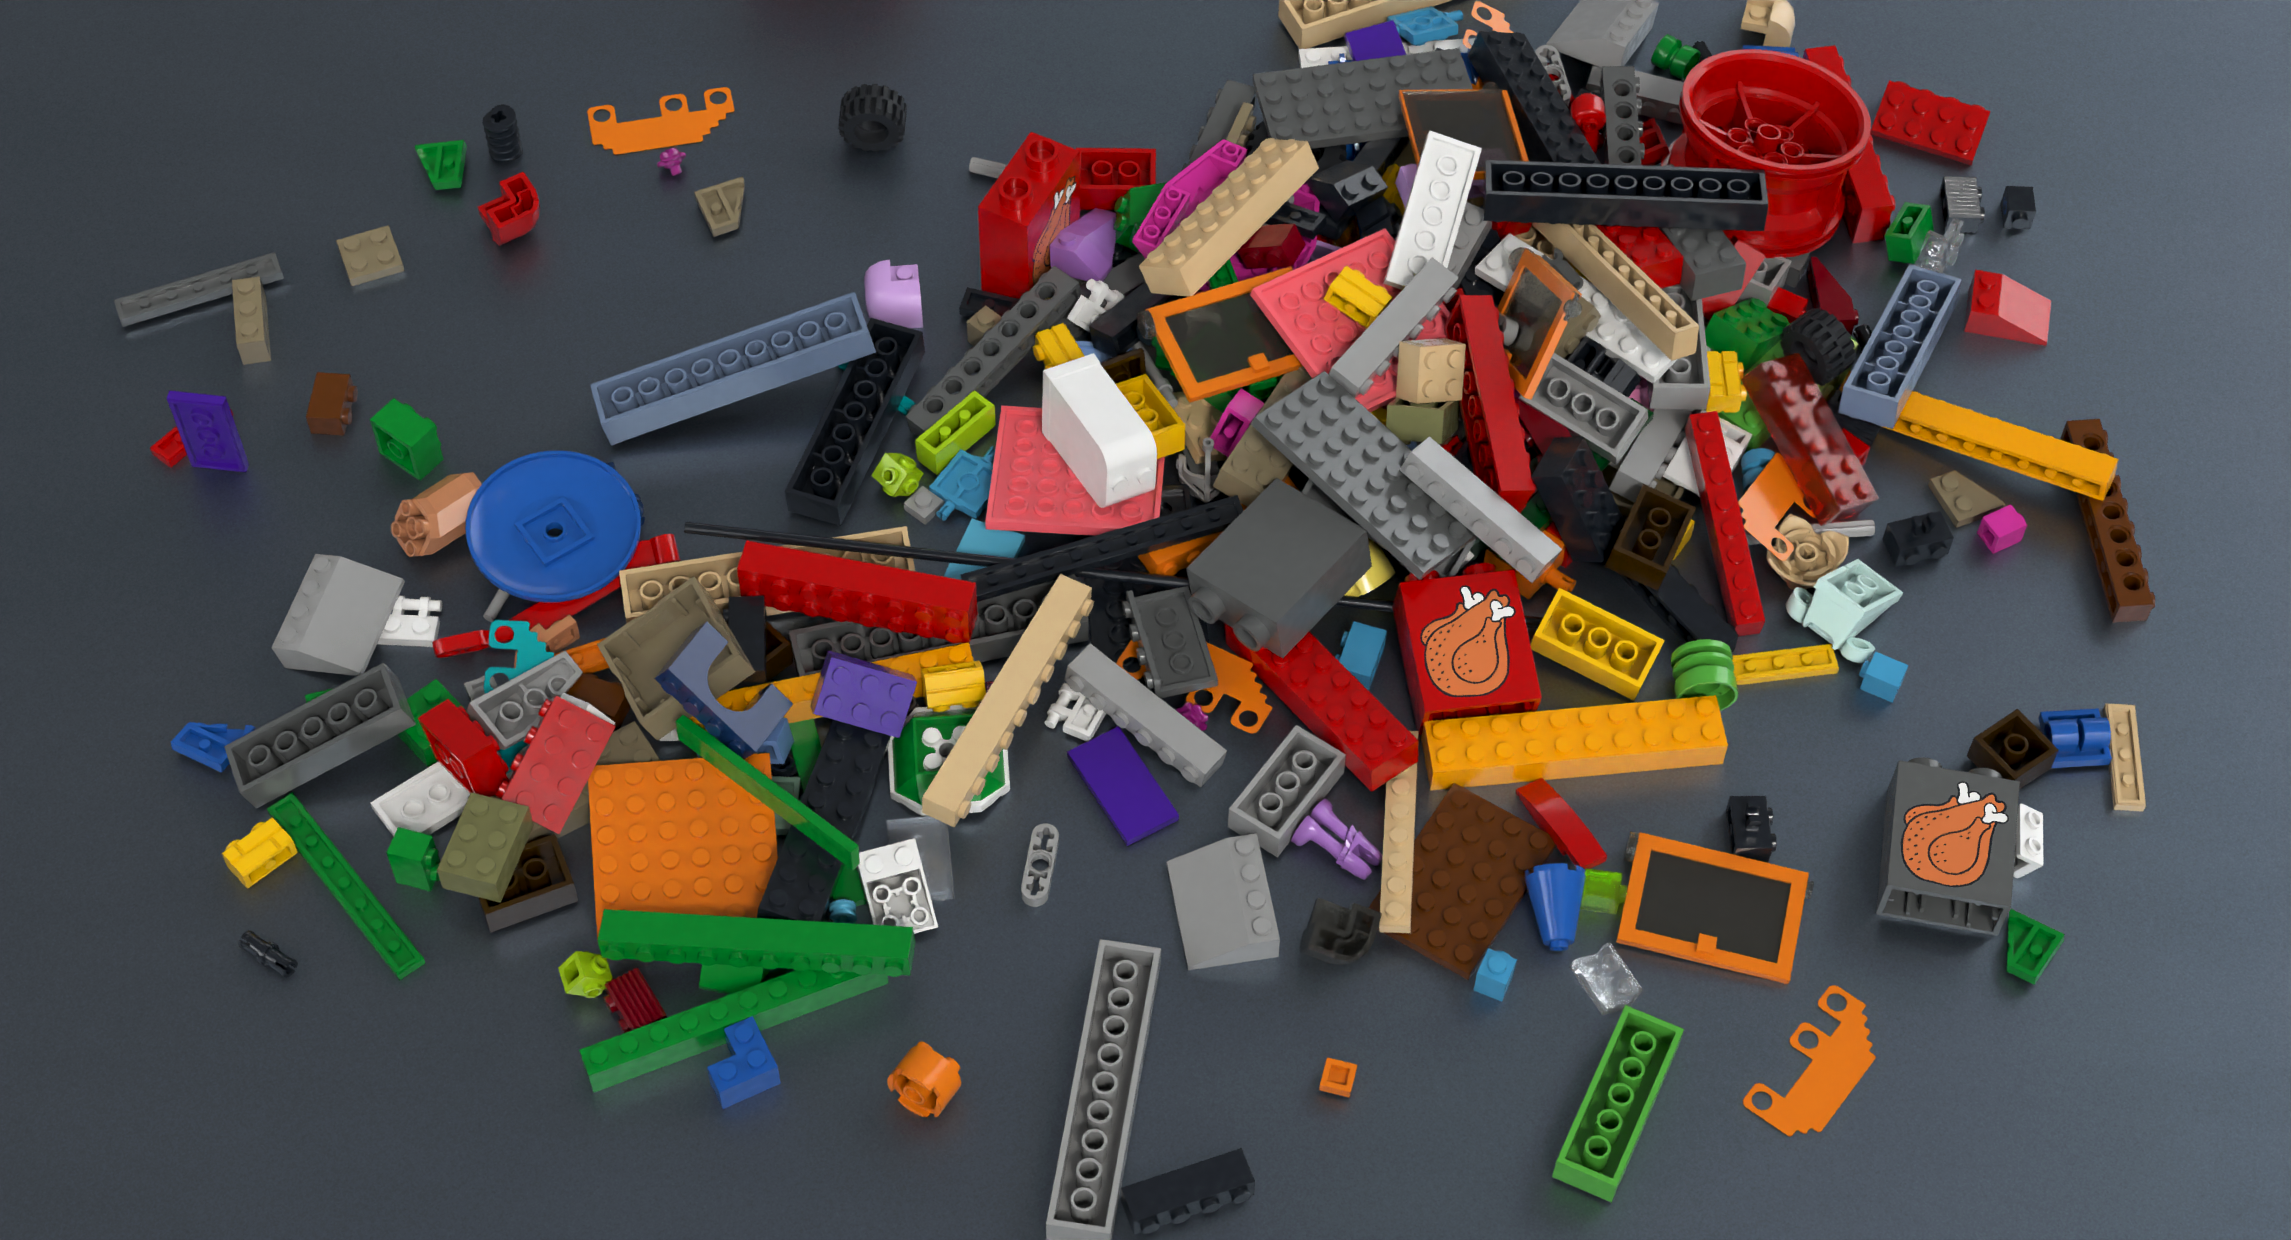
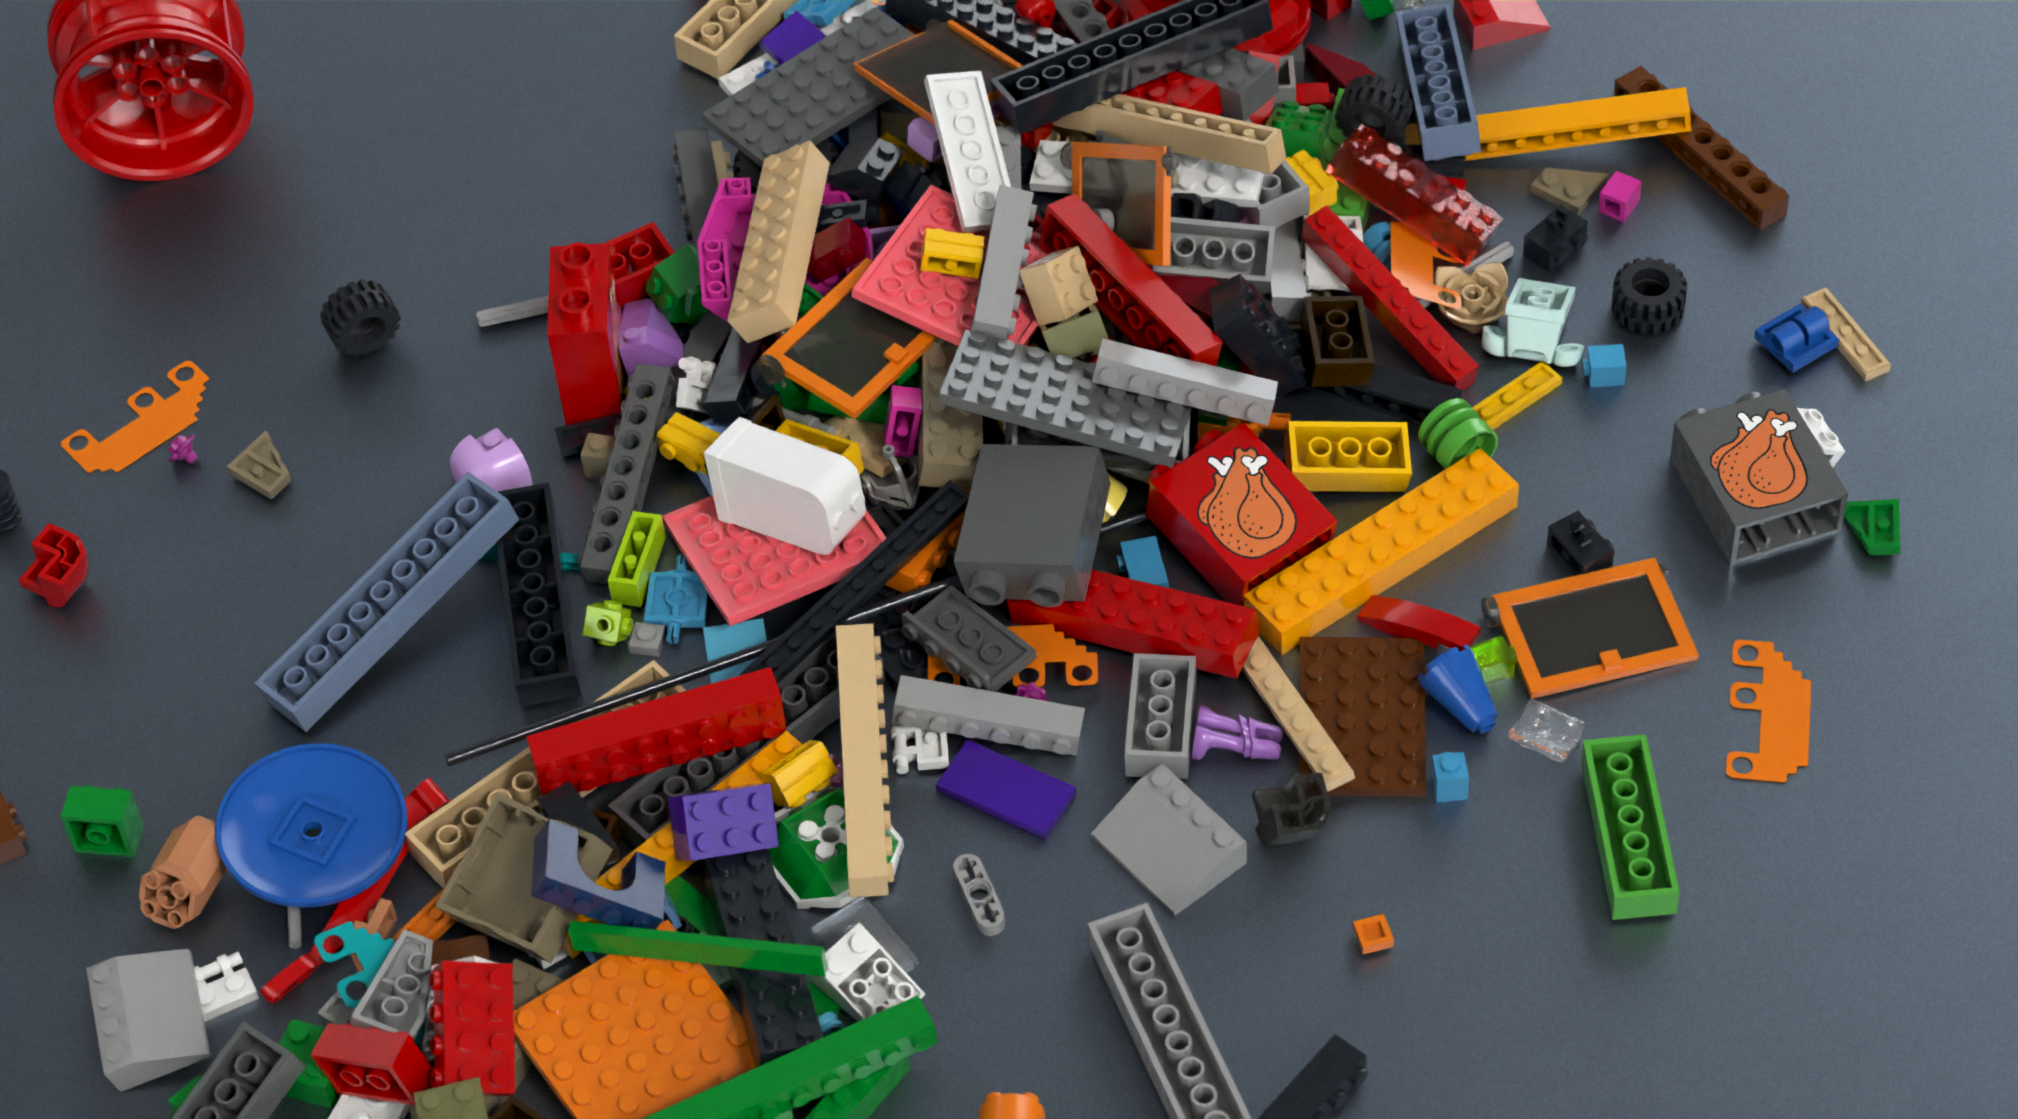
camera: 25 degrees left, 5 degrees down
dark brown brick [1967,709,2059,790] -> none
none -> black tyre [1612,257,1687,335]

